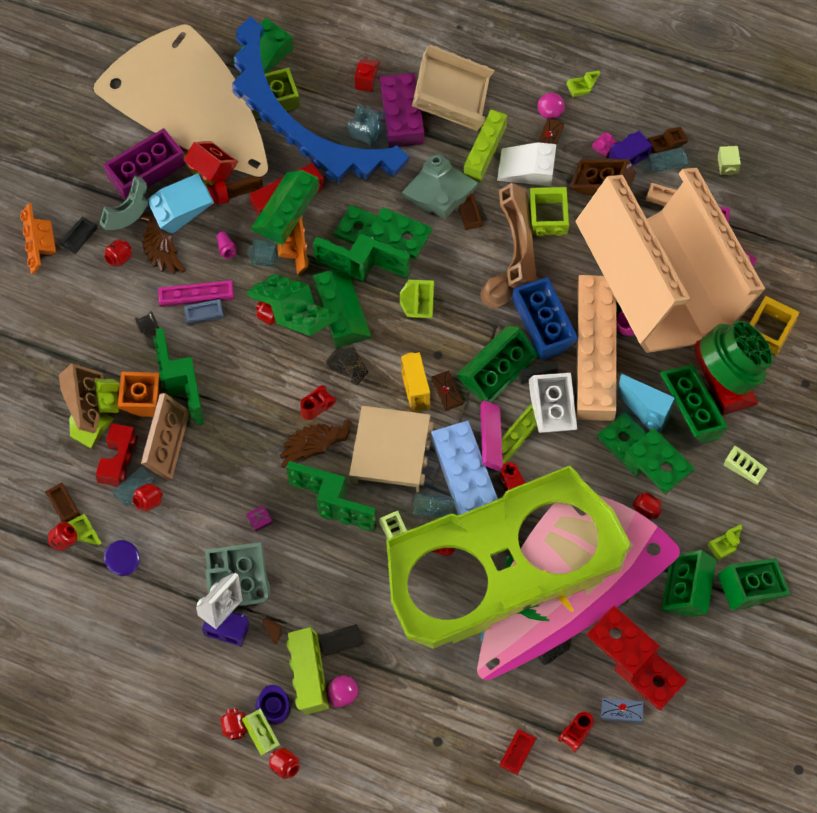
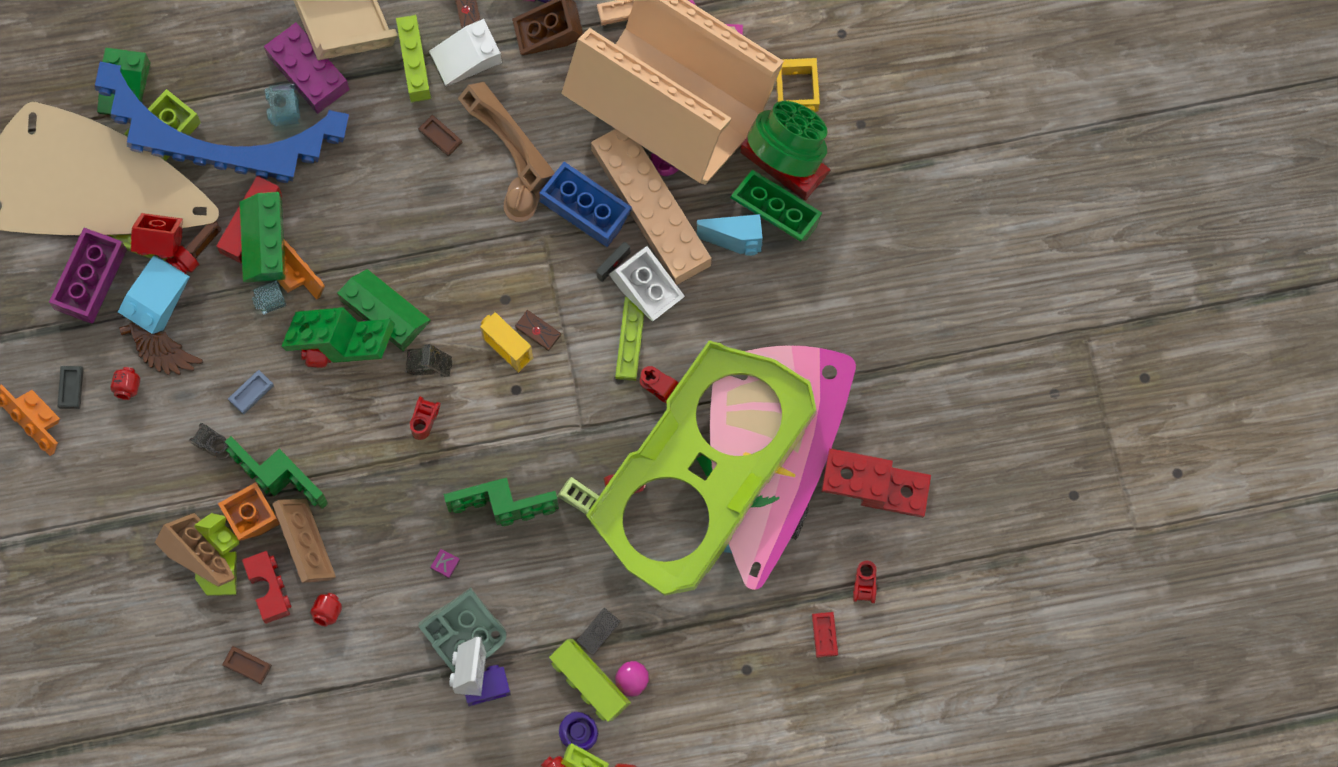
camera: 35 degrees left, 10 degrees up
red head [48,522,77,551] -> none
lime slope [67,513,102,546] -> none
sand green arch [99,176,148,230] -> none
dark purple piece [104,540,140,576] -> none
clear light blue plate [112,466,155,507] -> none
dark pink tile [158,280,234,307] -> none
dark pink cone [216,232,237,259] -> none
reddish brown slope [263,617,283,644] -> none
reddish brown animal [280,420,352,468] -> none
green bracket [313,234,411,282] -> none
green bracket [334,205,432,260] -> none
tan panel [349,406,434,492] -> none
red slope [354,59,380,92] -> none
lime slope [400,280,434,318] -> none
sand green slope [402,155,478,219] -> none
clear light blue plate [413,493,454,518] -> none
light blue brick [431,421,498,515] -> none
green slope [457,325,539,403] -> none
dark pink tile [480,400,503,471] -> none
lime window [529,187,569,236] -> none
green bracket [596,412,695,495] -> none
sand blue tile [601,698,643,724] -> none
red head [632,492,662,520] -> none
green slope [661,550,716,617] -> none
lime slope [707,524,742,561] -> none
green slope [717,558,790,611] -> none
yellowish green slope [724,446,767,485] -> none

